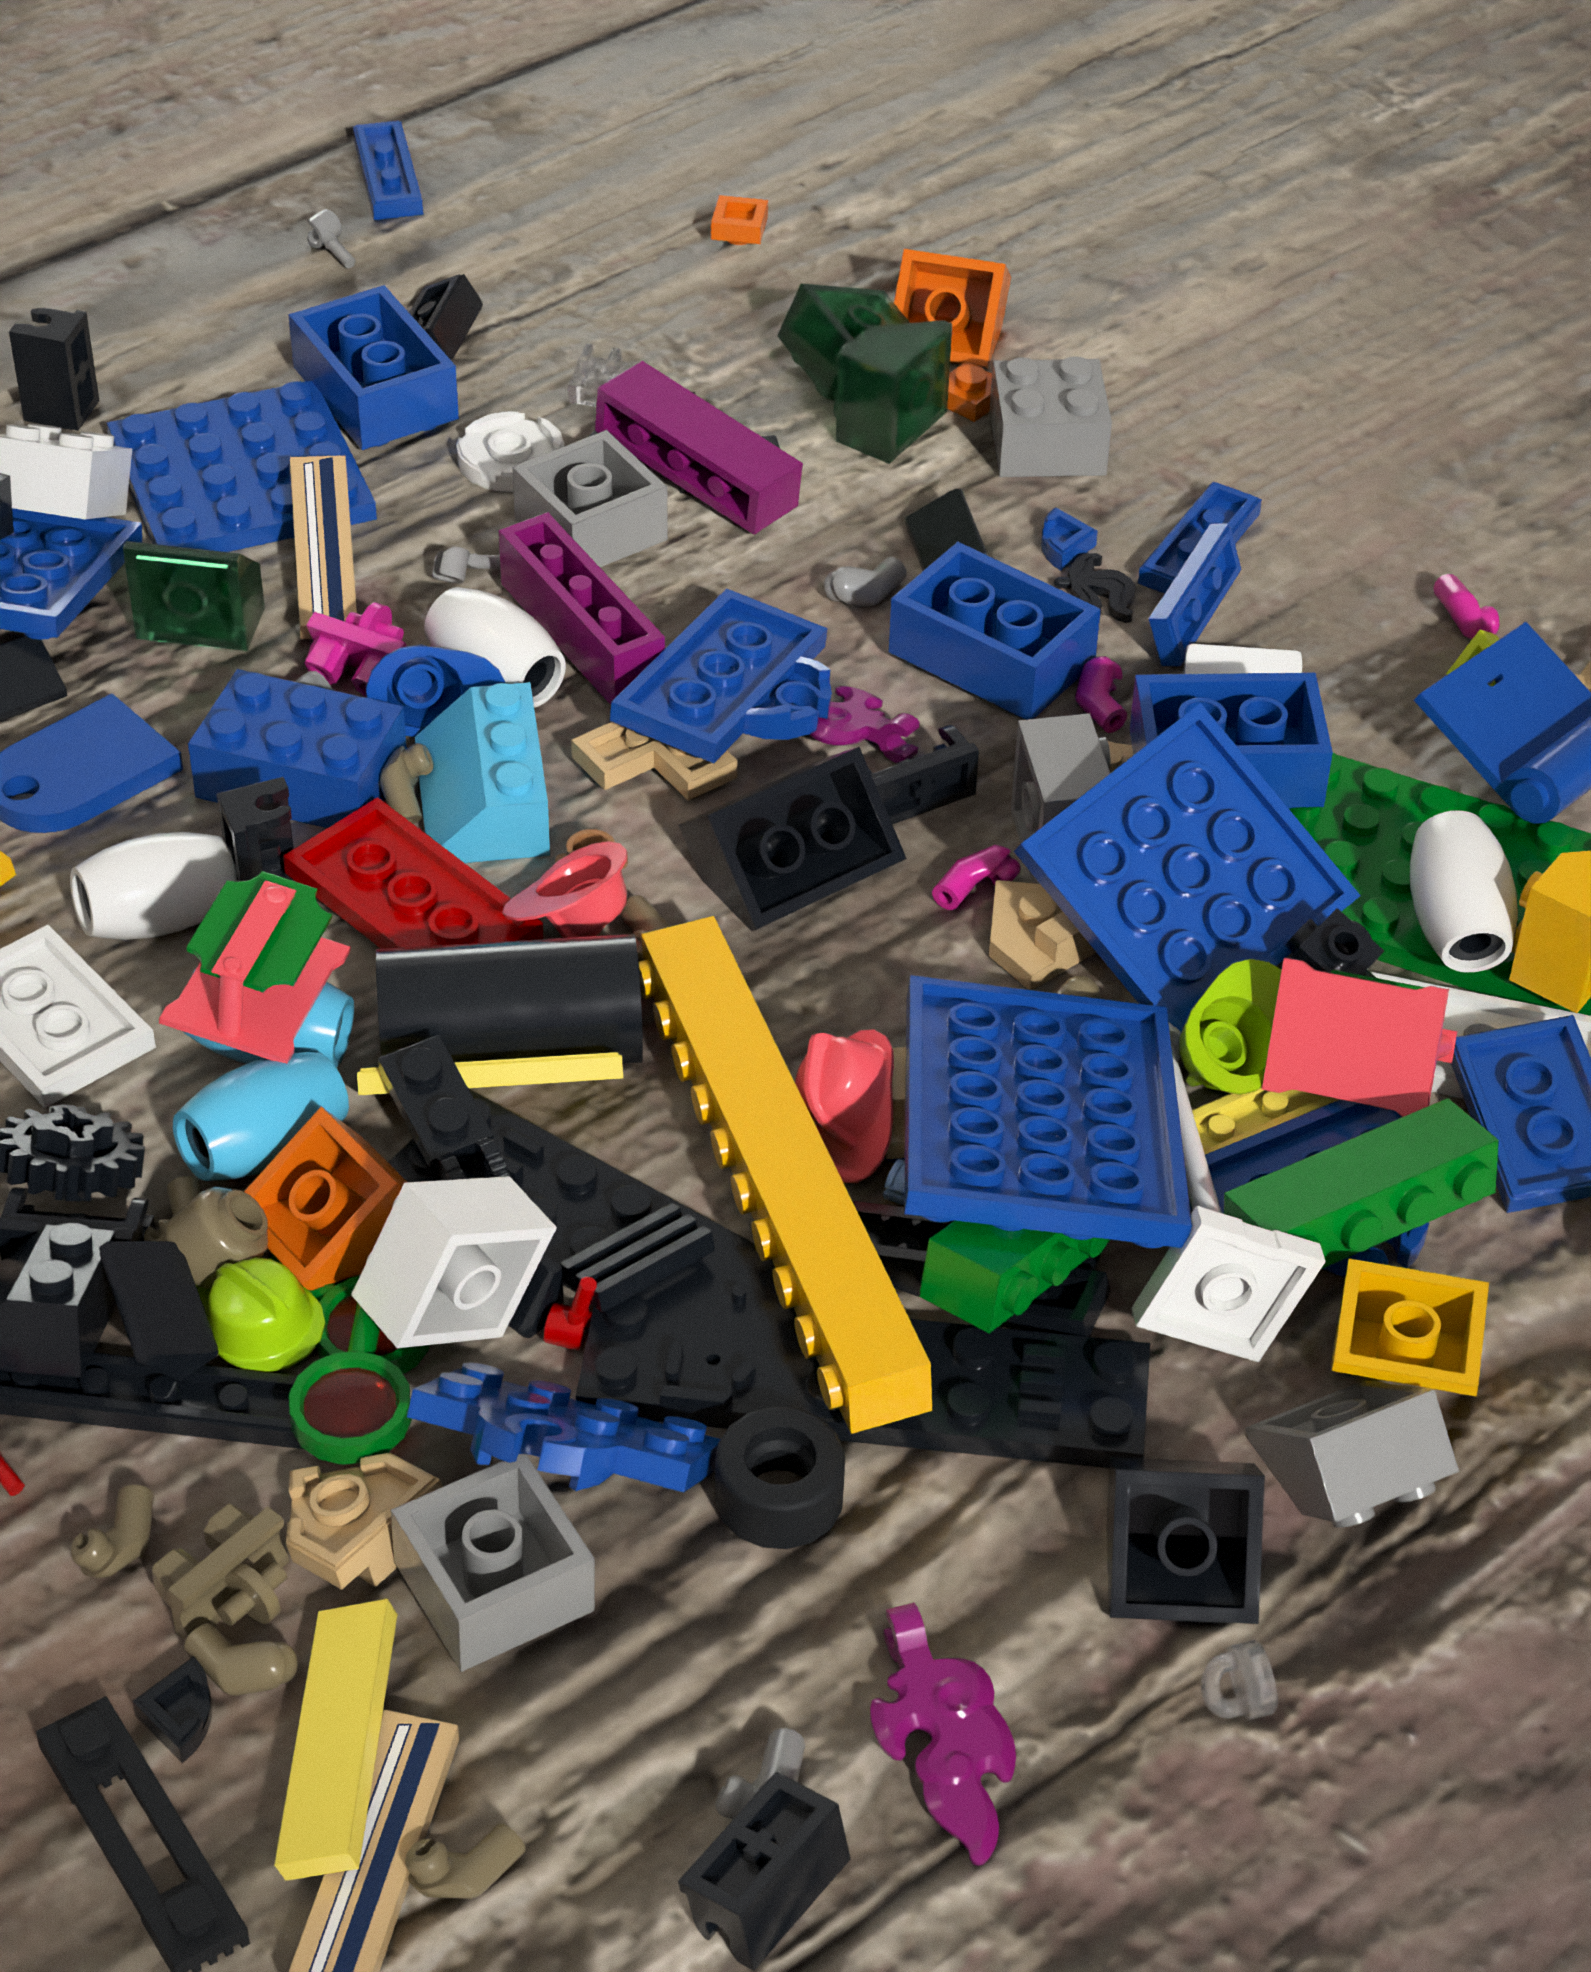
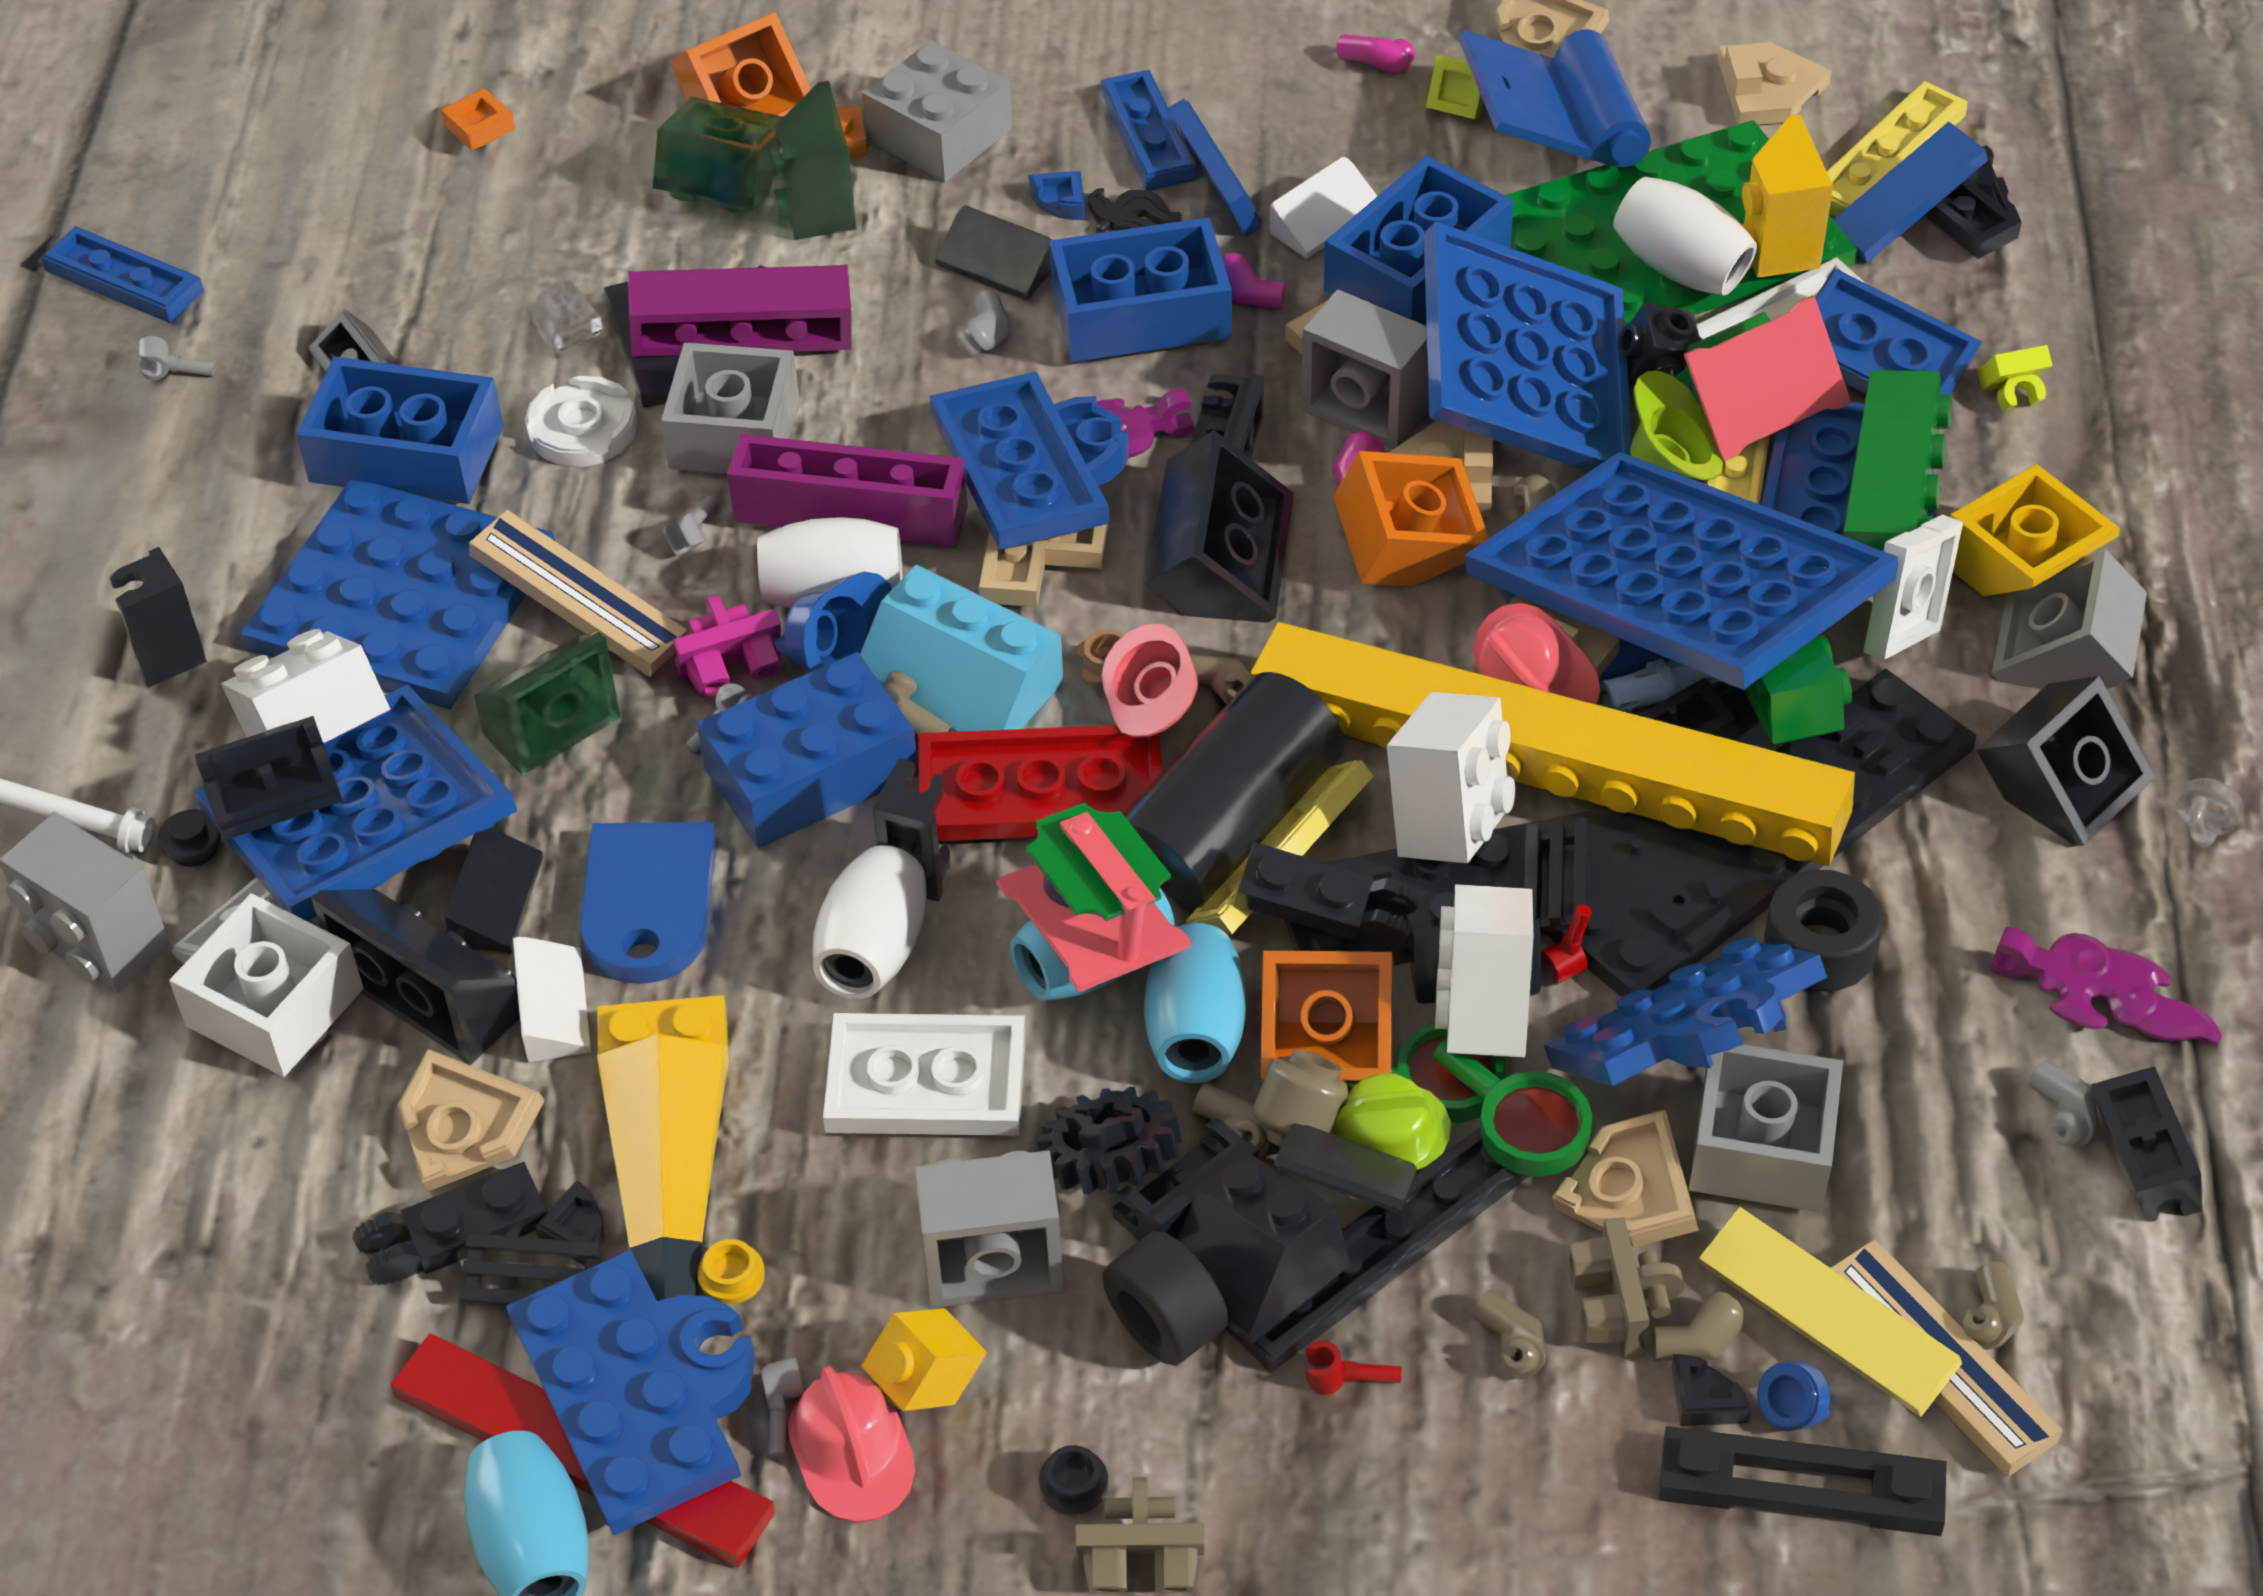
camera: 45 degrees left, 5 degrees up
none -> orange slope [1333,451,1489,587]
none -> white brick [1387,692,1515,864]
none -> blue tile [1757,1360,1830,1432]

